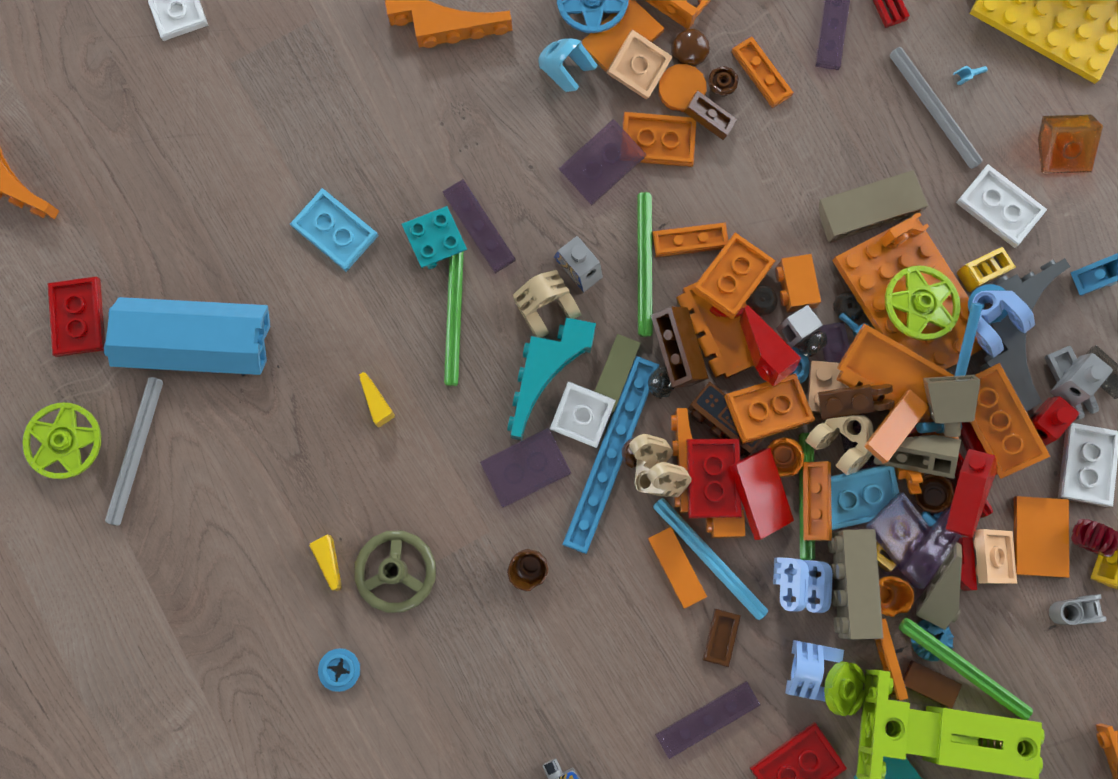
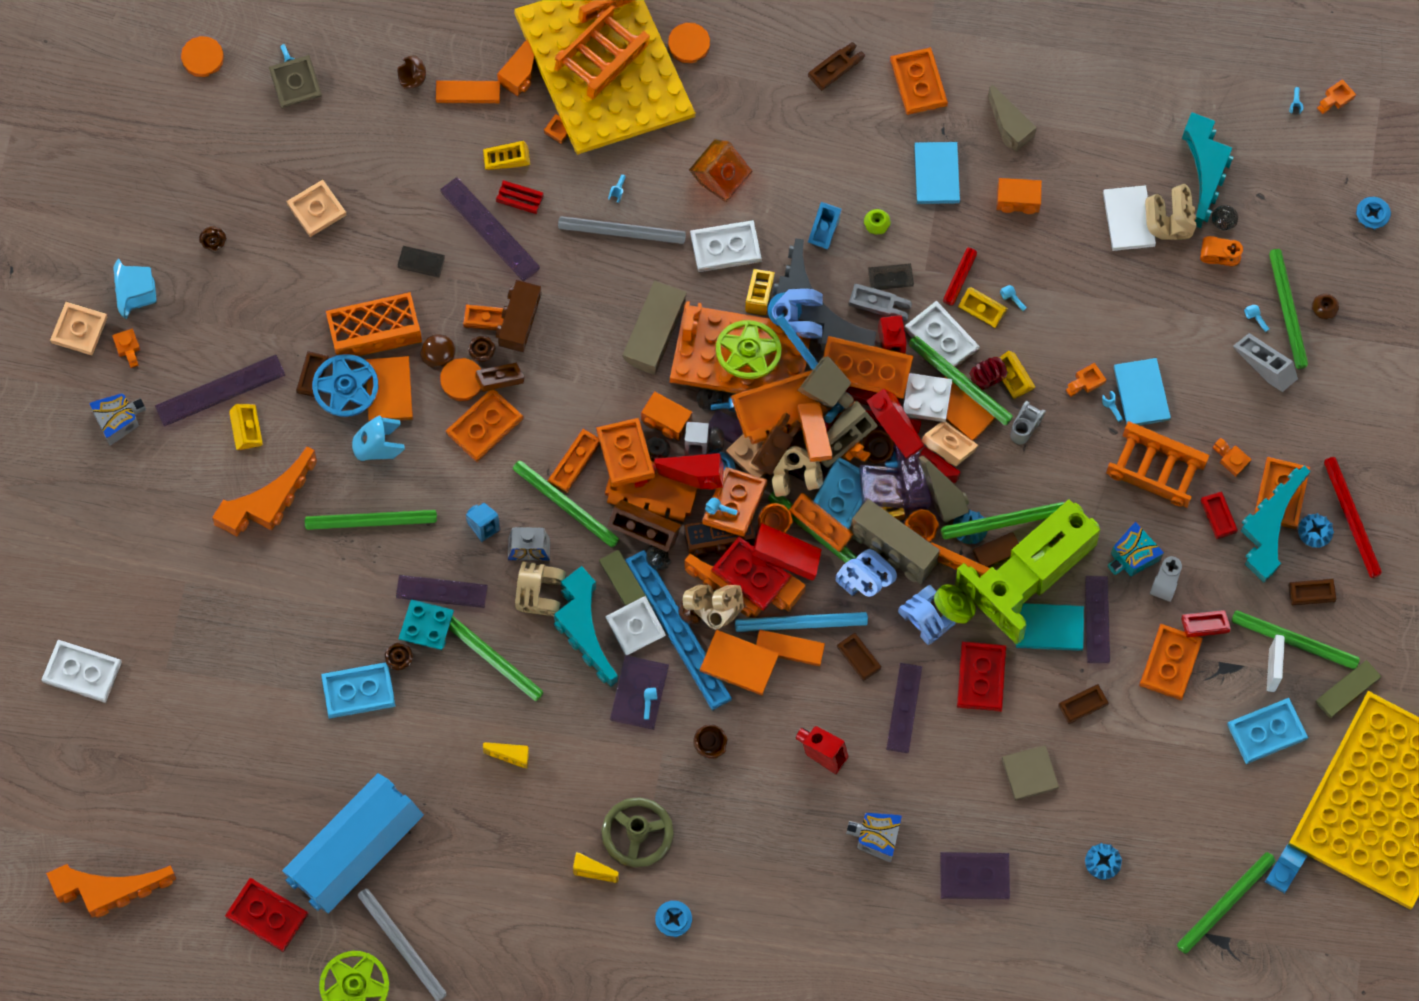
camera: 55 degrees left, 10 degrees down
clear purple tile [559,119,646,206] -> none
light nougat plate [606,30,672,99] -> none
light grey torso [1050,353,1113,407] -> none
none -> bright green axle [305,510,437,530]
none -> reddish brown plate [385,643,413,671]
none -> dark azure slope [466,503,500,542]
none -> reddish brown brick [495,280,542,353]
none -> medium azure hand [644,687,657,720]
none -> orange tile [700,630,779,695]
none -> medium azure hand [705,497,738,515]
none -> red torso [796,726,849,775]
none -> white plate [903,373,952,422]
none -> bright green axle [909,336,1013,425]

